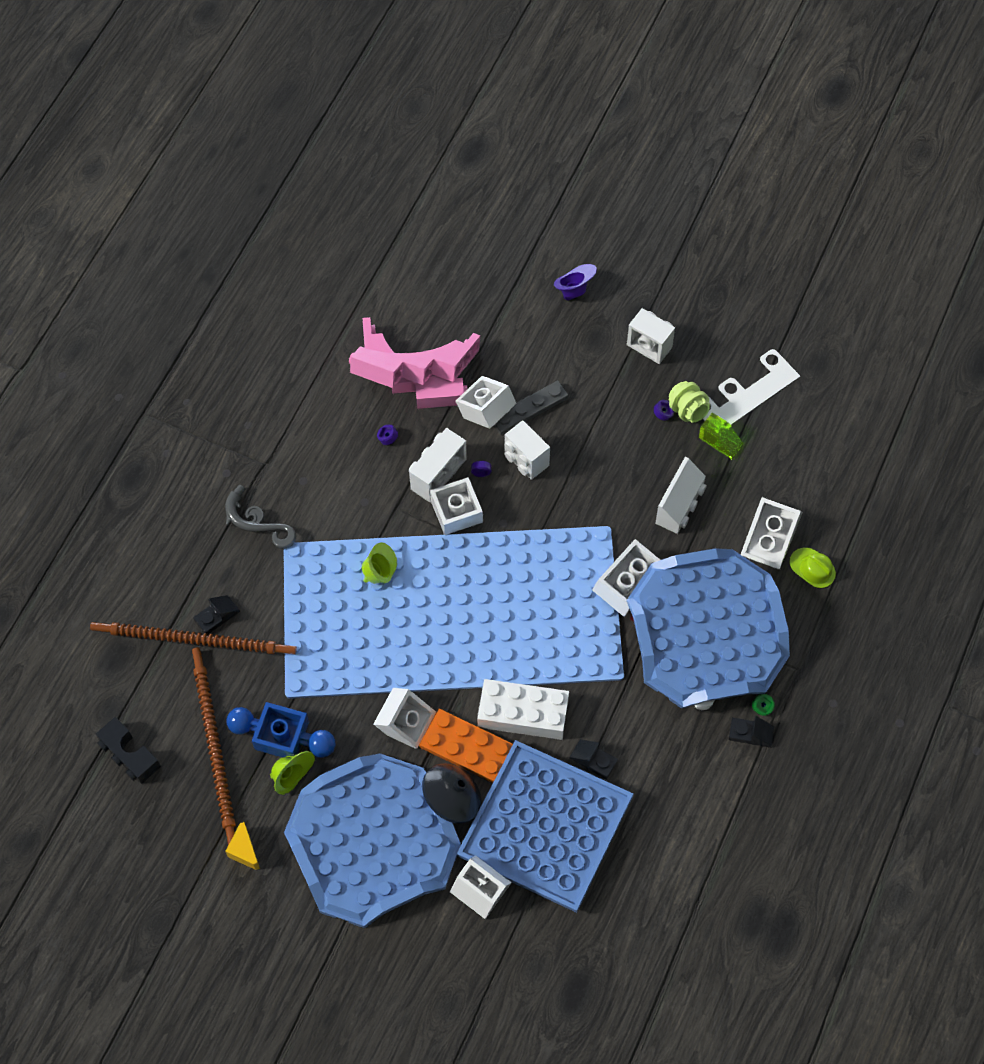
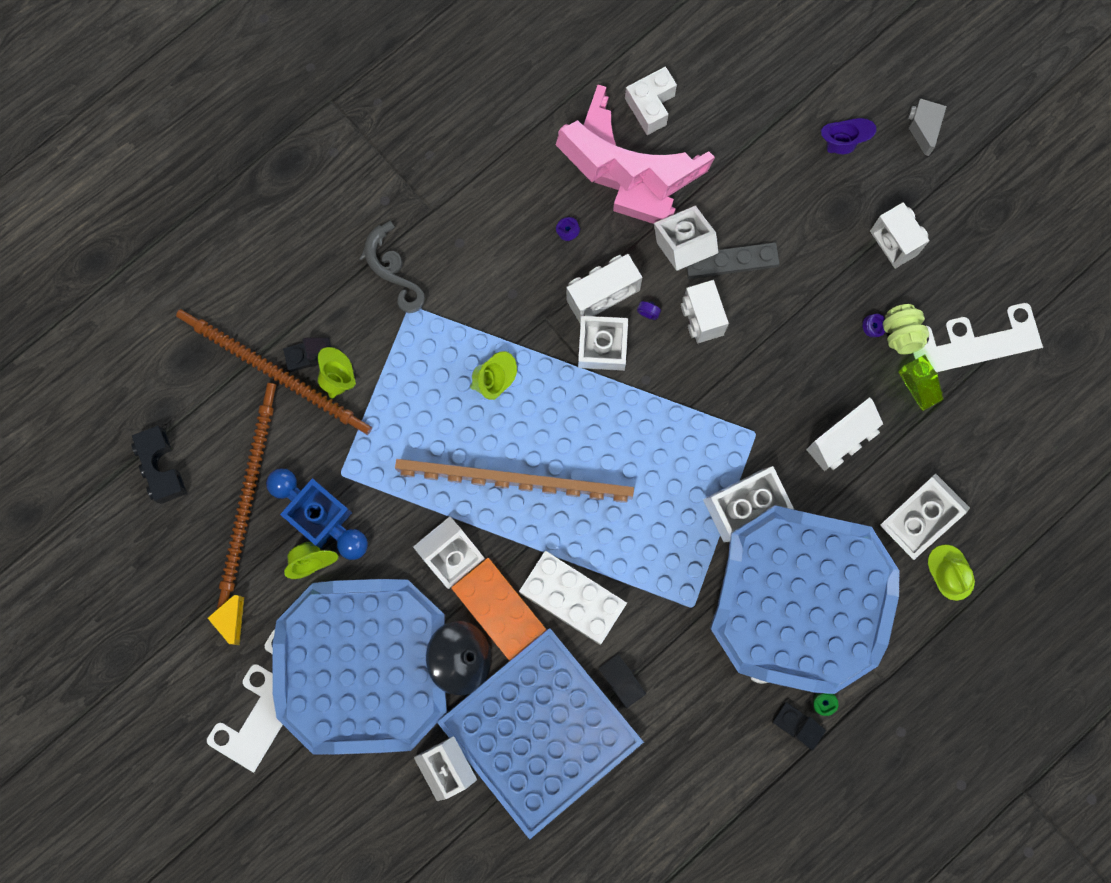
camera: 25 degrees right, 15 degrees up
none -> white piece [207,630,283,773]
none -> lime piece [318,347,356,398]
none -> medium nougat plate [395,459,634,503]
none -> white brick [625,66,677,135]
none -> light grey slope [908,99,946,156]

